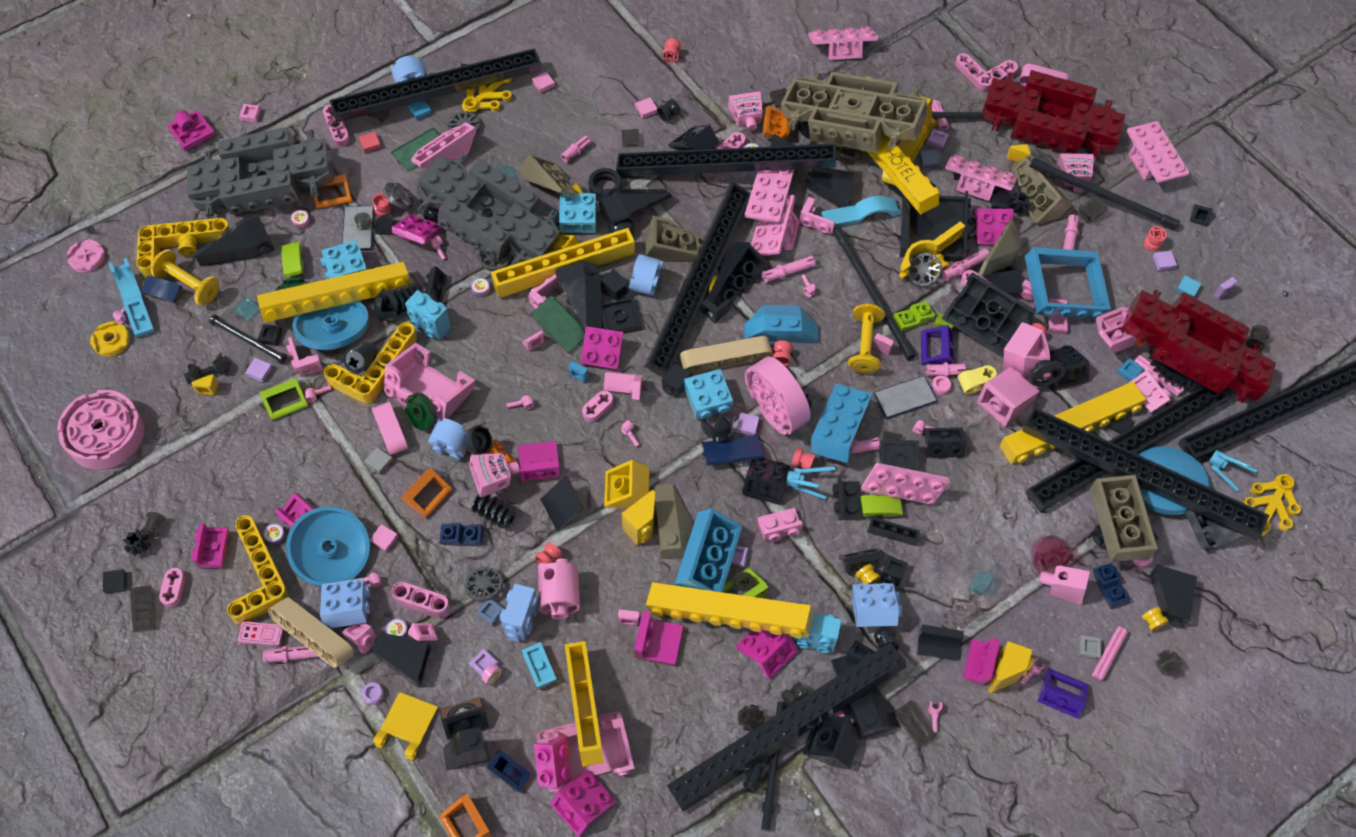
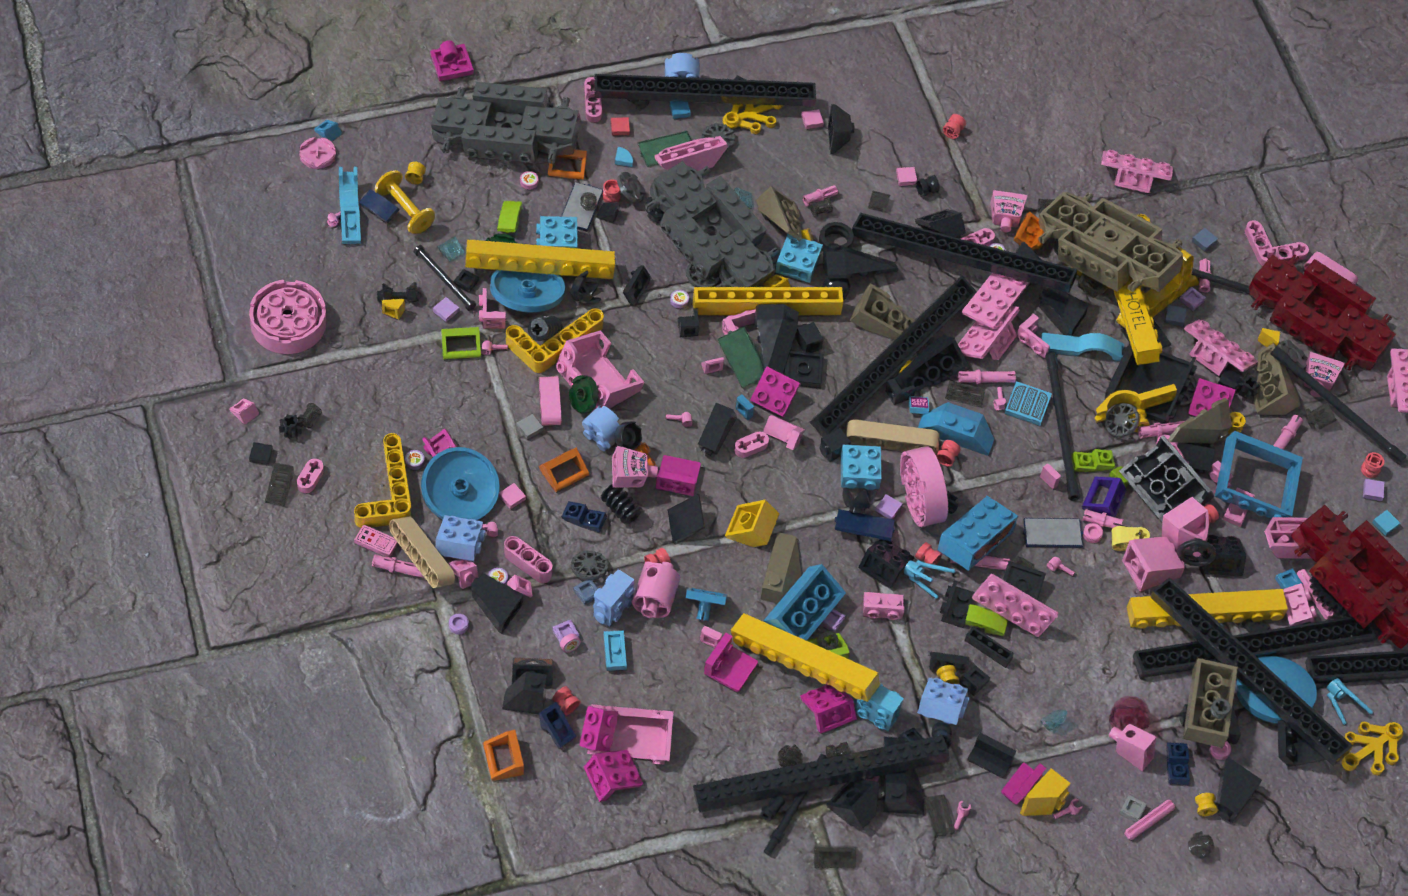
camera: 15 degrees right, 5 degrees down
yellow tile [90,321,130,357] -> none
yellow beam [137,218,231,278] -> none
dark pink bracket [191,523,230,568] -> none
black wedge [194,214,274,266] -> none
bright pink tile [239,104,262,123] -> none
yellow flag [373,692,438,760] -> none
black piece [382,283,423,312] -> none
dark pink plate [392,215,441,245] -> none
medium azure brick [405,290,451,341] -> none
bright pink hand [431,235,446,260] -> none
yellow brick [565,641,604,767] -> none
bright pink hand [621,420,640,447] -> none
yellow slope [622,490,655,546] -> none
light blue brick [629,254,663,296] -> none
yellow hose [848,304,885,374] -> none
black bracket [923,427,967,457] -> none
dark purple tile [1037,668,1089,718] -> none
none -> bright pink slope [229,398,259,424]
none -> dark azure slope [314,120,342,141]
none -> coral wheel [552,686,581,715]
none -> medium azure tile [615,147,633,167]
none -> black panel [678,308,700,337]
none -> dark azure tile [686,587,727,621]
none -> black slope [698,403,737,455]
none -> clear smoke bush [810,197,833,217]
none -> clear smoke slope [813,845,856,868]
none -> black slope [828,104,854,154]
none -> tile [909,396,929,414]
none -> clear smoke tile [945,380,986,408]
none -> medium azure tile [1004,381,1052,426]
none -> sand blue tile [1192,228,1218,252]
none -> dark grey bush [1210,698,1231,719]
none -> yellow wheel [1228,412,1246,434]

